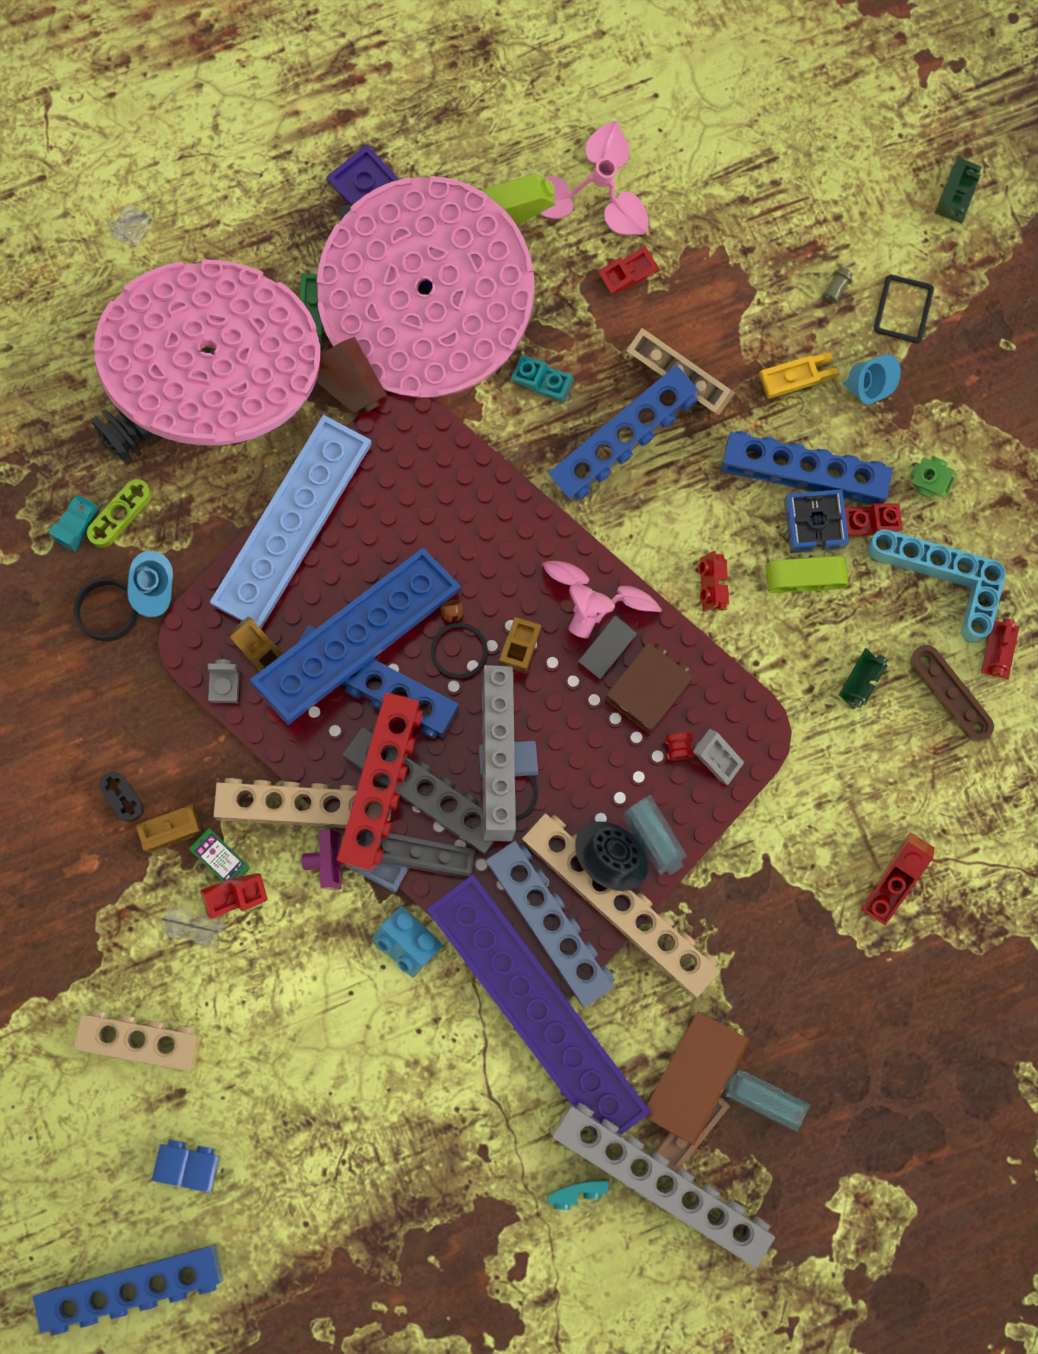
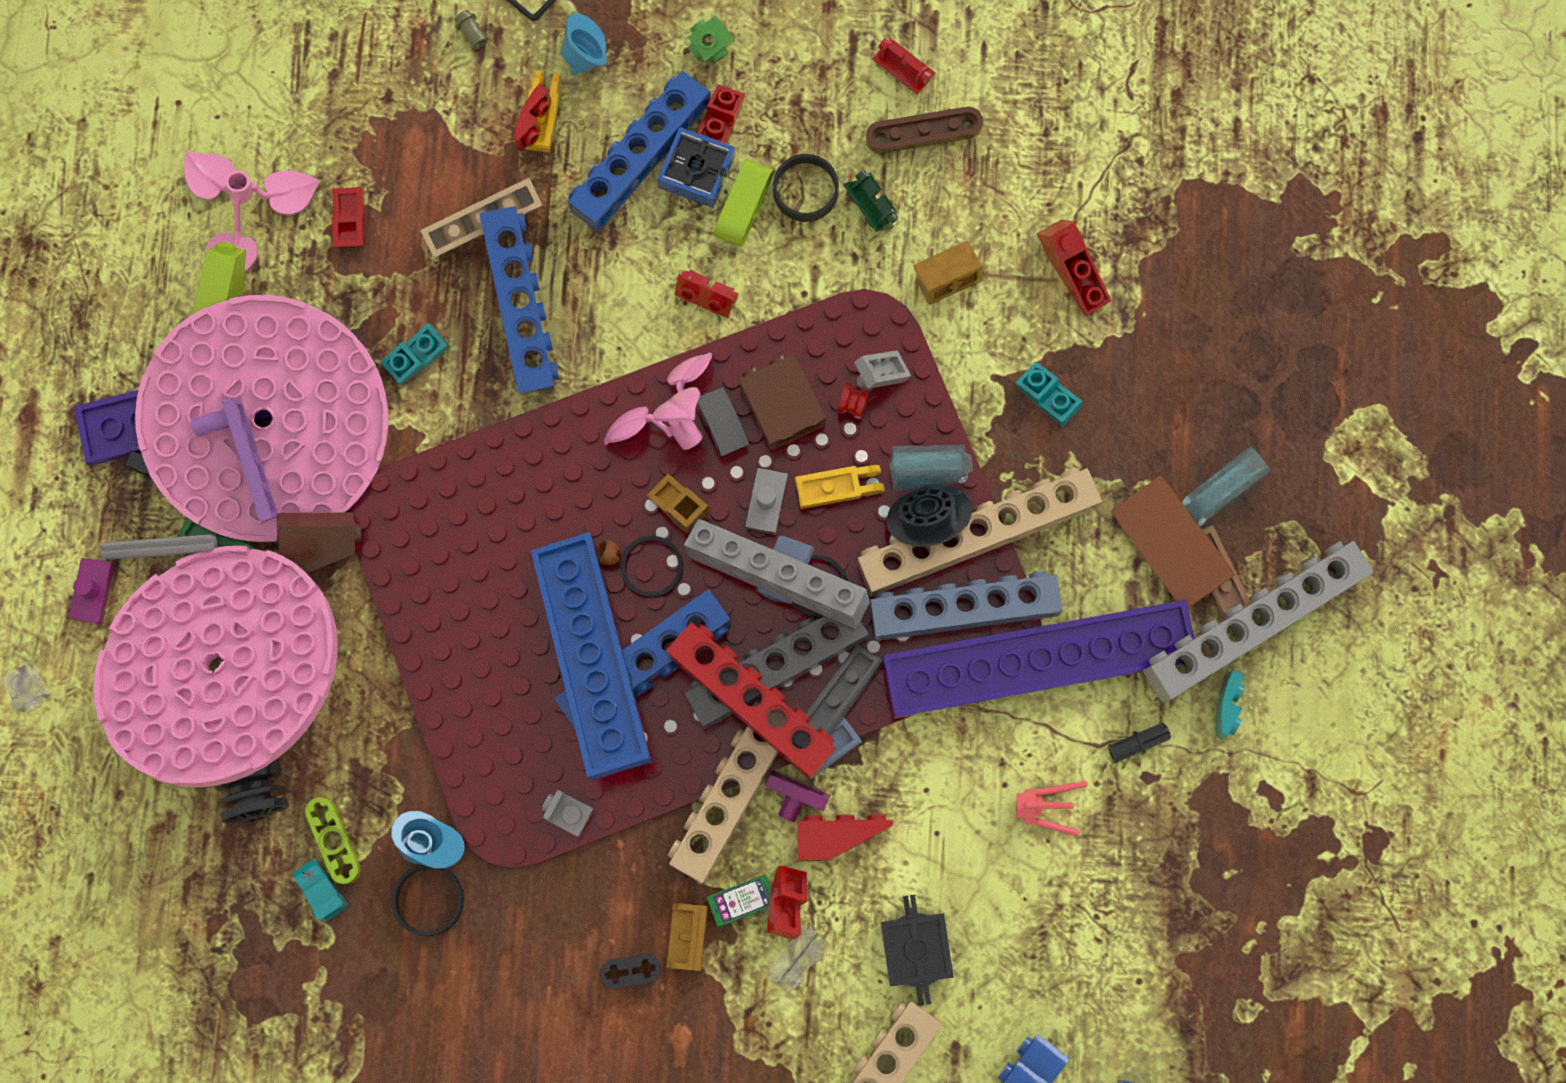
camera: 60 degrees left, 0 degrees up
light blue plate [210,415,372,629] -> none
pearl gold brick [227,616,283,672] -> none
dark azure bracket [372,906,444,978] -> none
medium azure beam [867,530,1006,643] -> none
none -> magenta tile [68,558,115,624]
none -> light grey axle [101,534,217,560]
none -> medium lavender piece [191,398,278,522]
none -> red slope [514,83,551,152]
none -> light grey tile [745,468,788,535]
none -> black tyre [773,154,839,222]
none -> yellow hinge [795,465,885,509]
none -> red slope [798,814,893,861]
none -> black plate [880,894,954,1006]
none -> pearl gold hinge [914,240,983,305]
none -> teal slope [1016,361,1083,427]
none -> coral plant [1016,781,1088,836]
none -> black axle [1107,723,1171,764]

